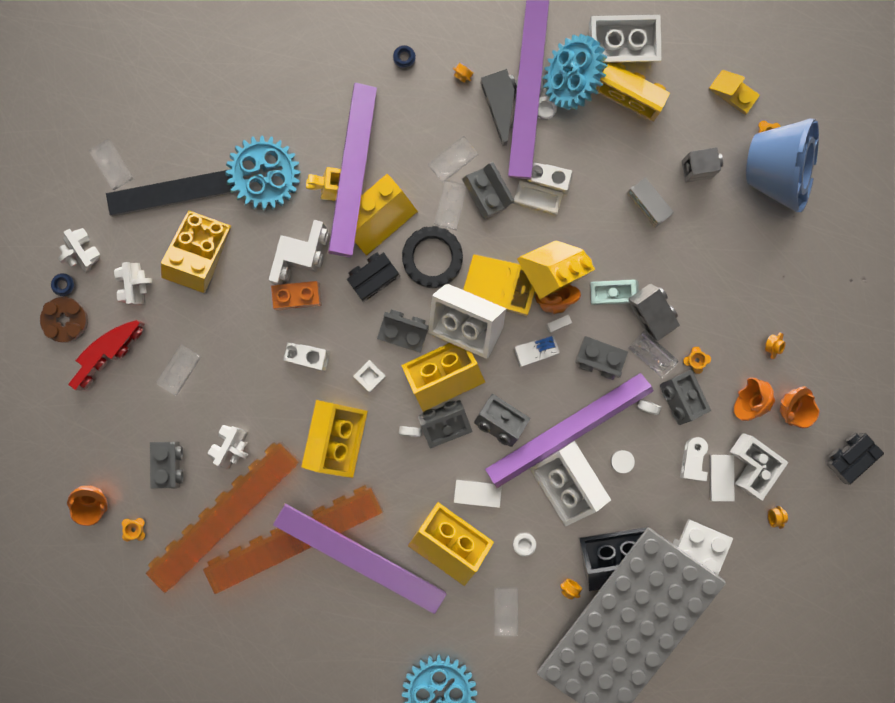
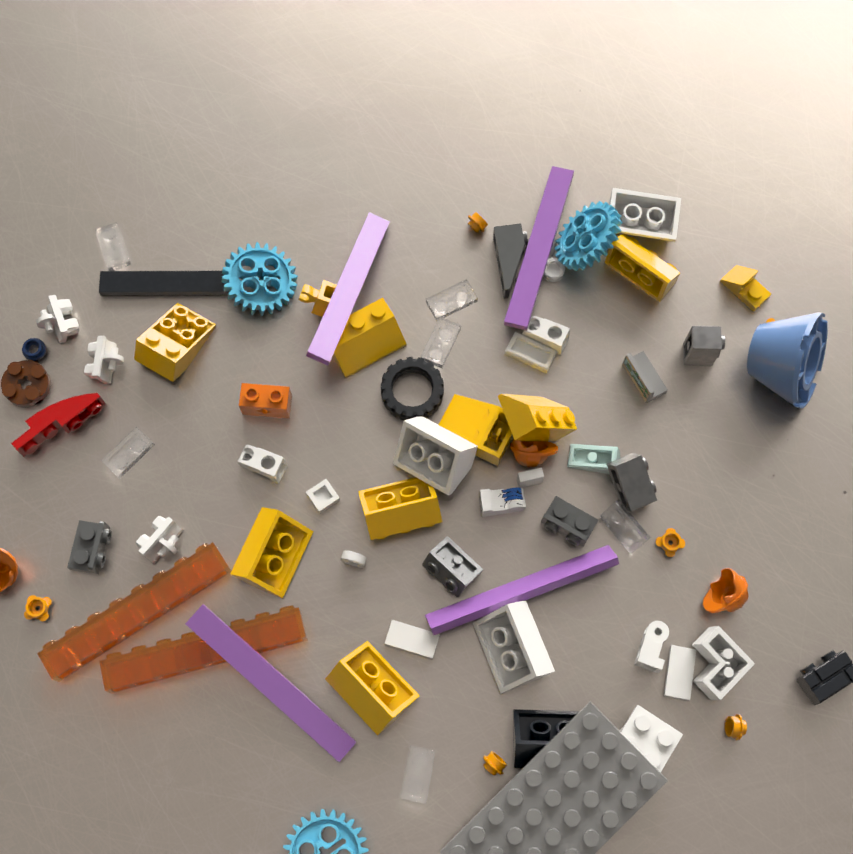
camera: 10 degrees right, 15 degrees down
white bracket [269,220,329,285] -> none
black brick [347,252,400,303] -> none
dark grey bracket [377,309,429,353] -> none
dark blue plate [393,45,416,69] -> none
dark grey bracket [418,400,473,448] -> none
dark grey bracket [462,162,514,219] -> none
white tile [513,533,536,557] -> none
white tile [611,450,635,473] -> none
white tile [637,399,662,415] -> none
dark grey bracket [660,369,712,425] -> none
light orange plate [765,333,786,359] -> none
orange piece [780,386,820,428] -> none

